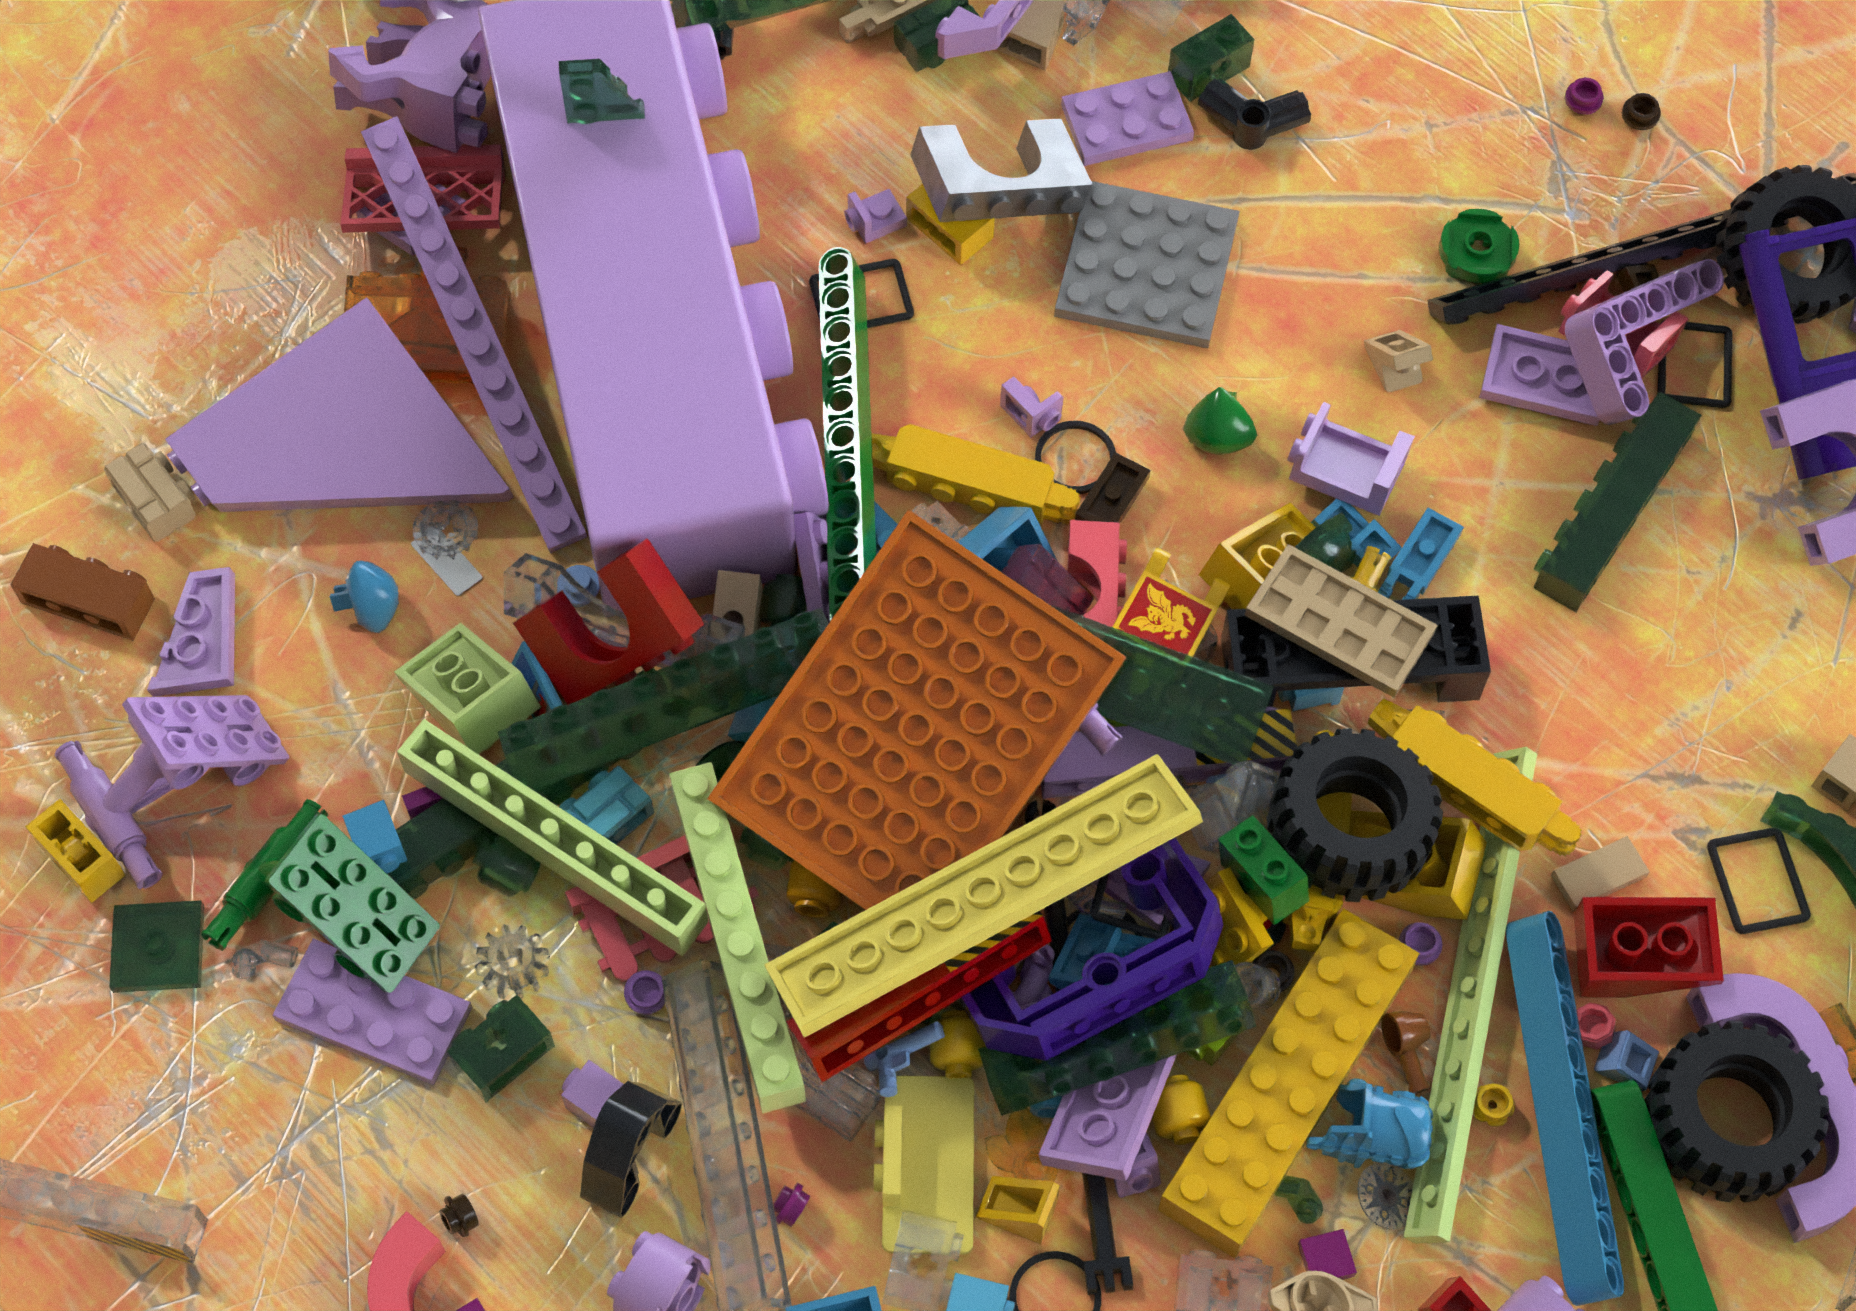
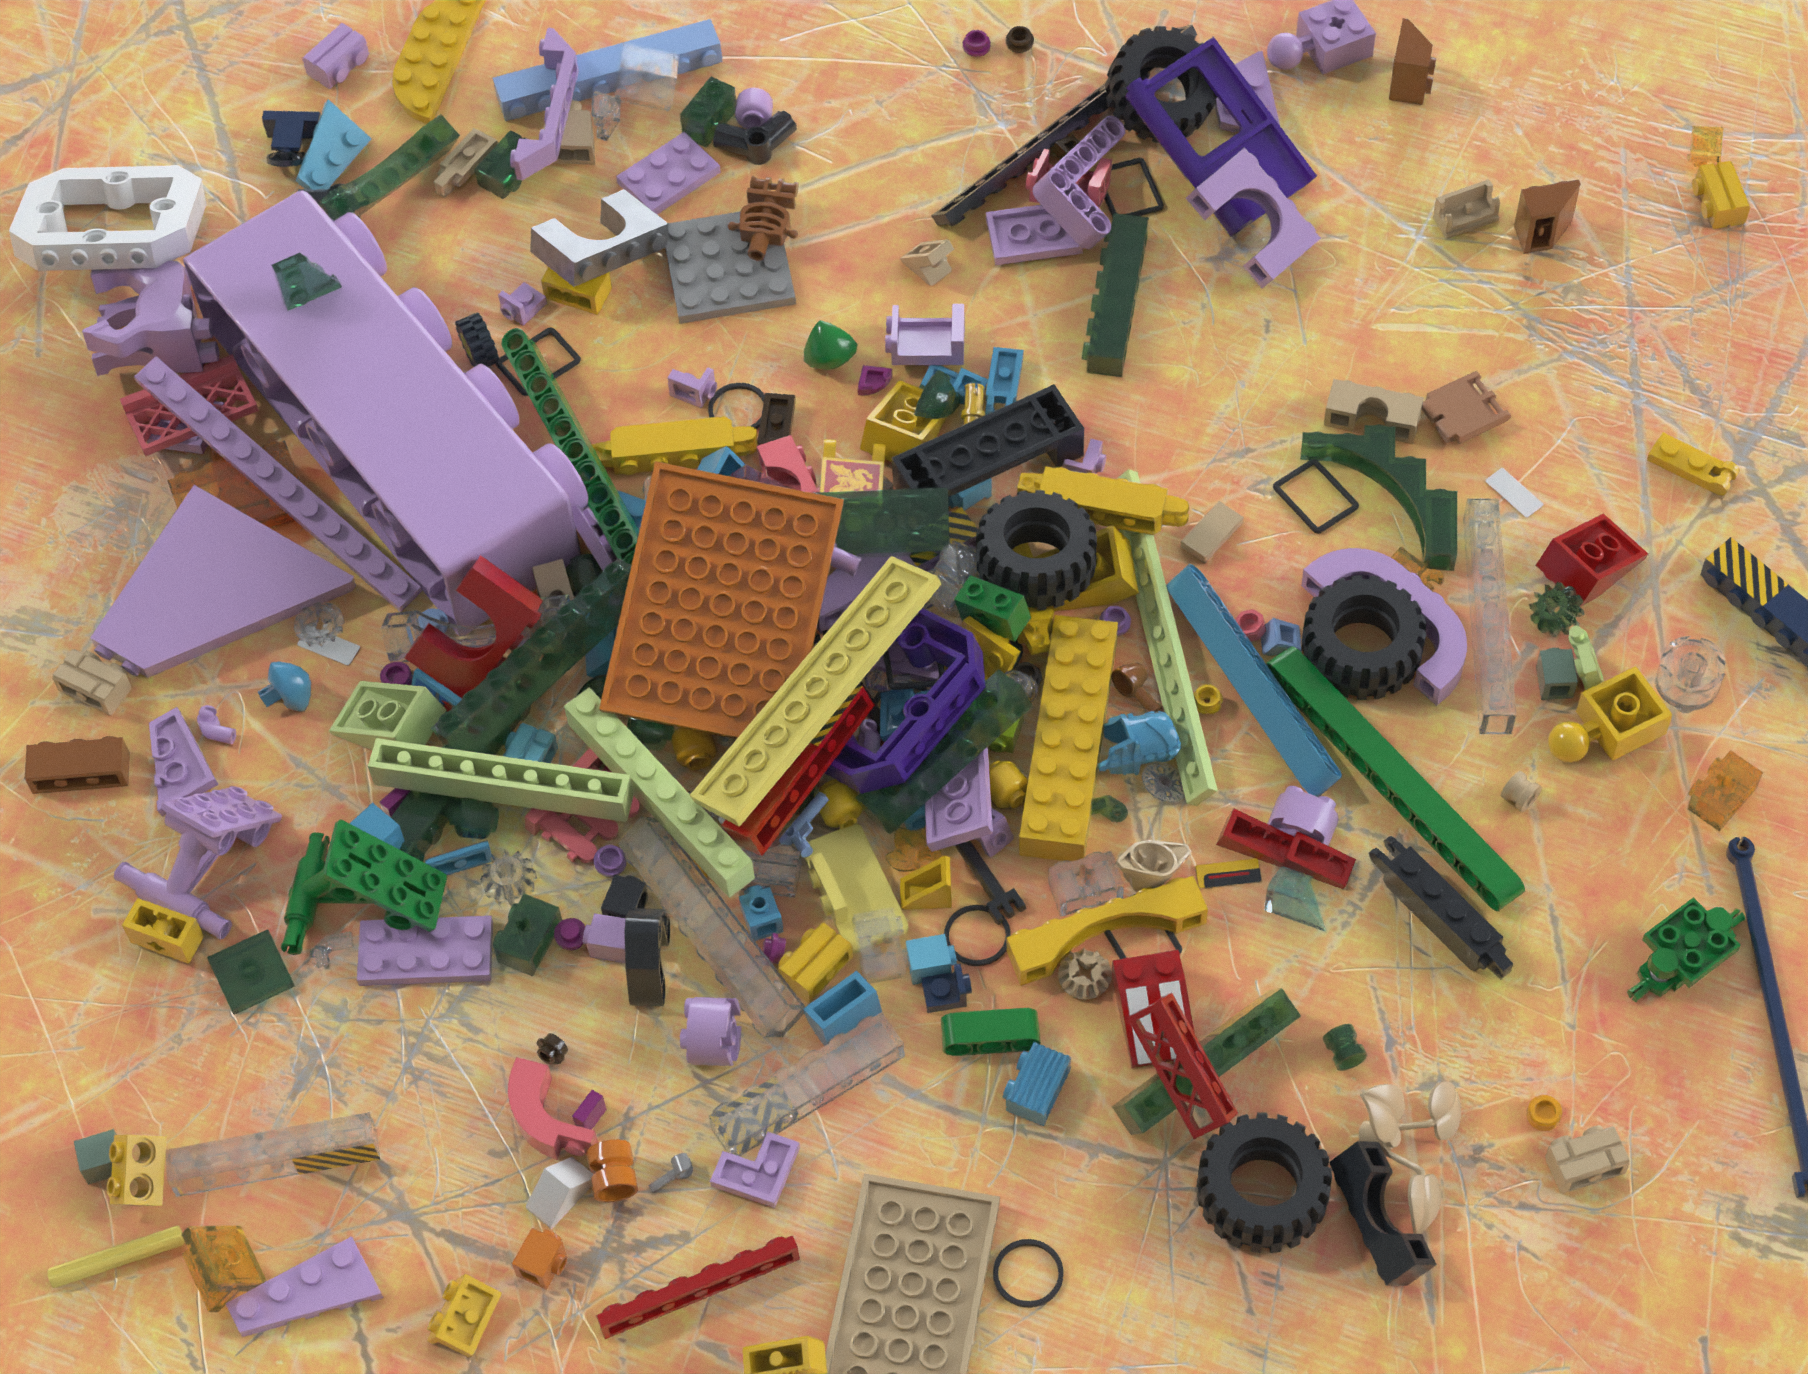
camera: 20 degrees left, 5 degrees down
tan plate [1245,544,1437,698] -> none
magenta tile [1298,1229,1357,1280] -> none
green plate [1439,209,1520,283] -> none
red slope [1574,897,1724,998] -> none
none -> lavender arm [197,705,236,744]
none -> magenta tile [380,661,413,685]
none -> dark azure slope [425,840,494,875]
none -> black wheel [455,313,499,367]
none -> magenta plate [554,918,586,951]
none -> black brick [601,874,649,918]
none -> dark orange torso [728,176,799,261]
none -> lavender head [735,88,773,129]
none -> dark azure brick [739,885,784,942]
none -> yellow brick [778,922,853,1003]
none -> magenta tile [857,365,893,396]
none -> lavender bracket [1063,439,1107,474]

